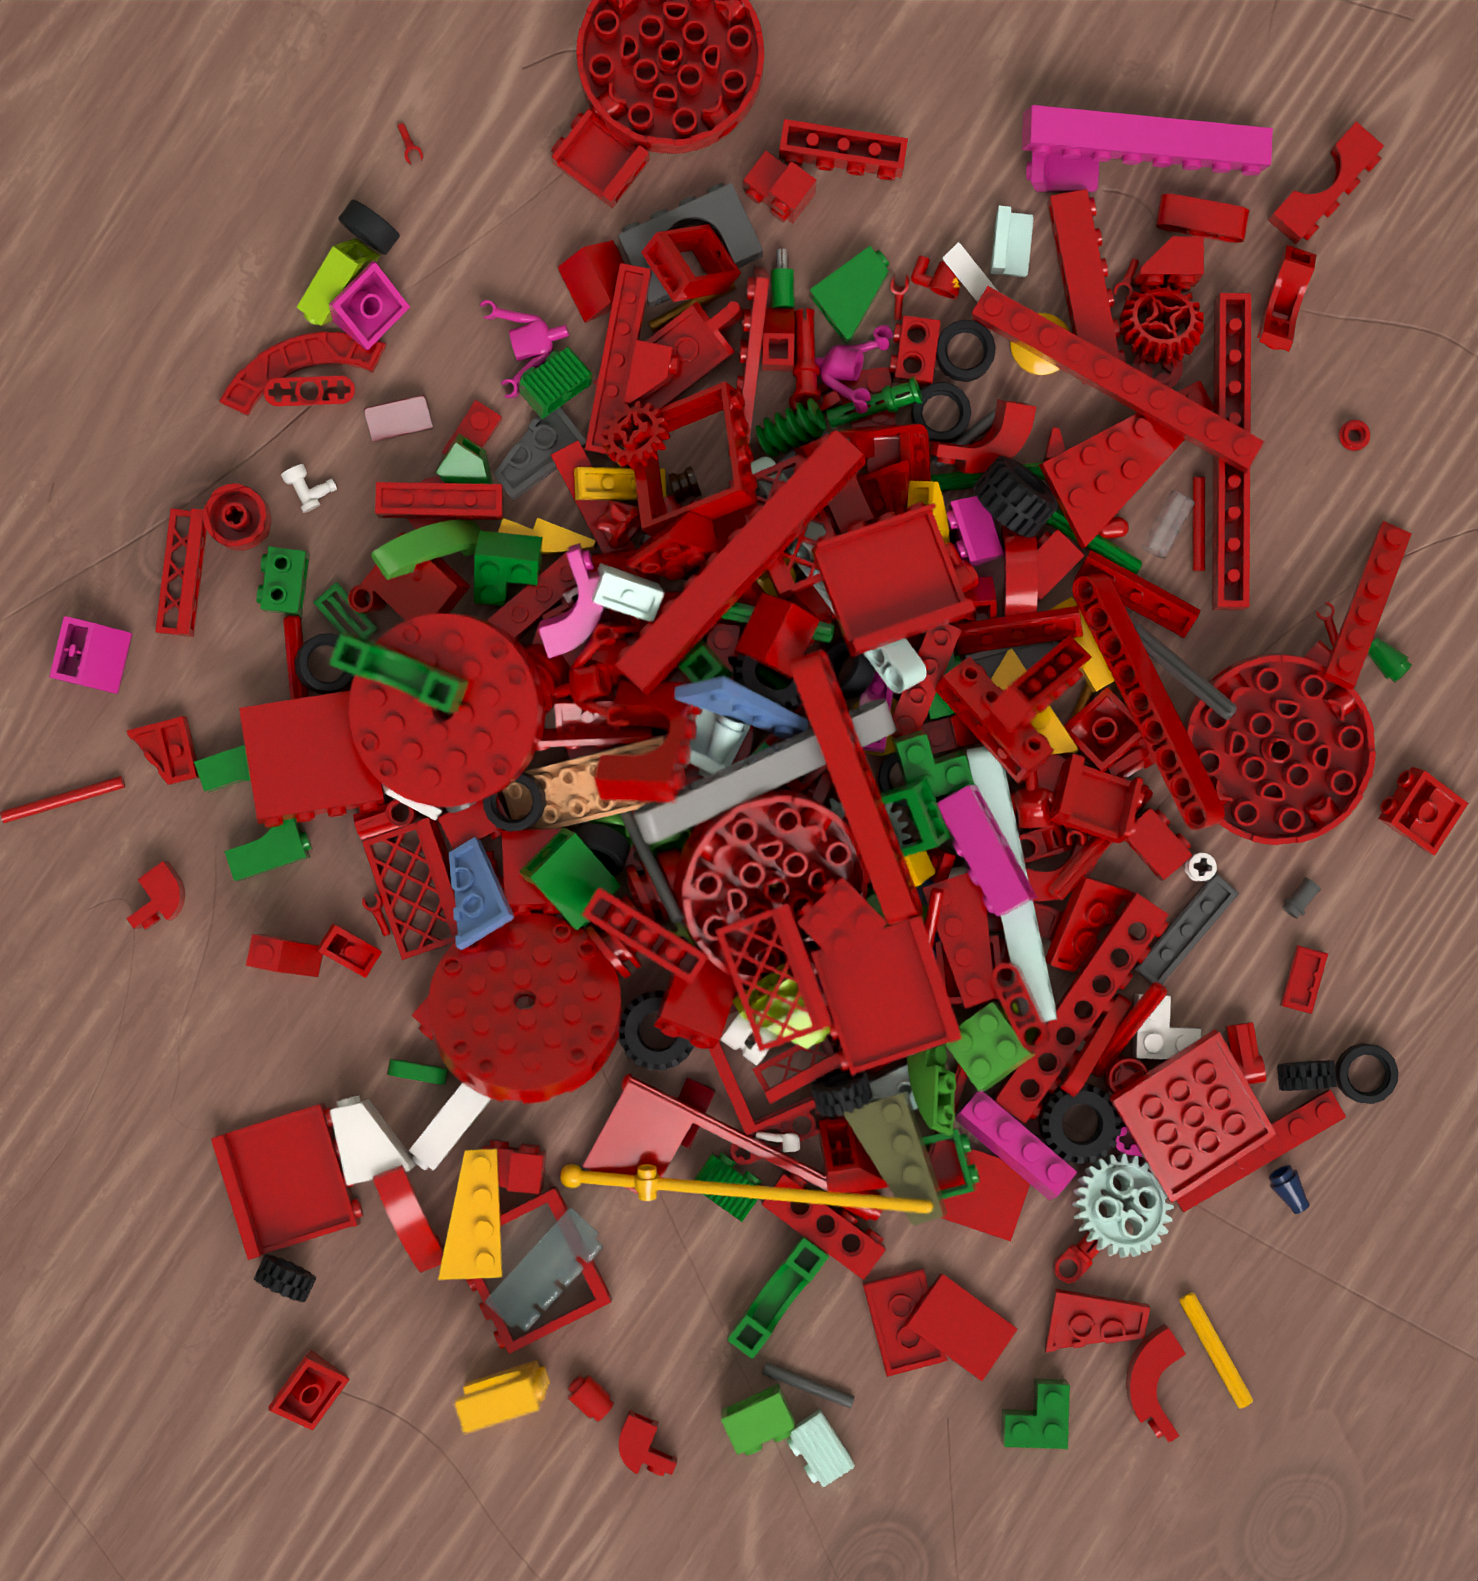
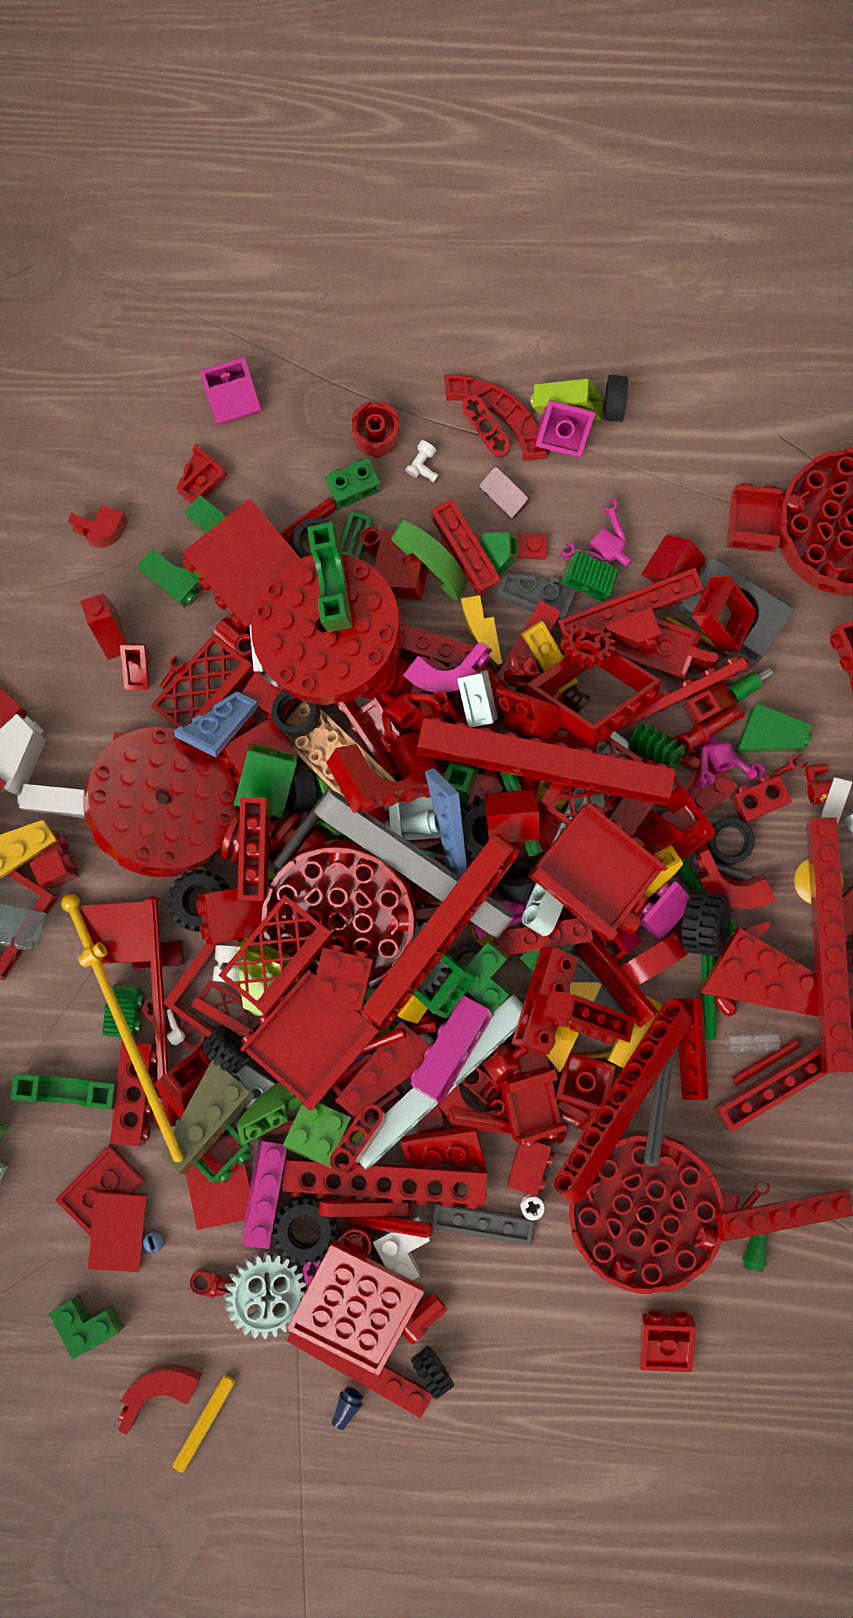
camera: 65 degrees right, 5 degrees down
red bar [0,776,125,823] -> none
red fence [155,508,207,637] -> none
green beam [387,1059,449,1085] -> none
red hand [397,123,424,165] -> none
green brick [474,531,543,606] -> none
red brick [743,150,817,224] -> none
dark grey bar [762,1362,855,1408] -> none
green pin [826,376,923,429] -> none
red slope [921,715,981,754] -> none
black tyre [936,320,996,382] -> none
red slope [1037,529,1085,603] -> none
red wing [1045,1289,1150,1353] -> none
red plate [1280,945,1328,1014] -> none
dark grey pin [1282,877,1321,919] -> none
black tyre [1335,1043,1399,1104] -> none
none -> medium blue hinge [143,1231,165,1253]

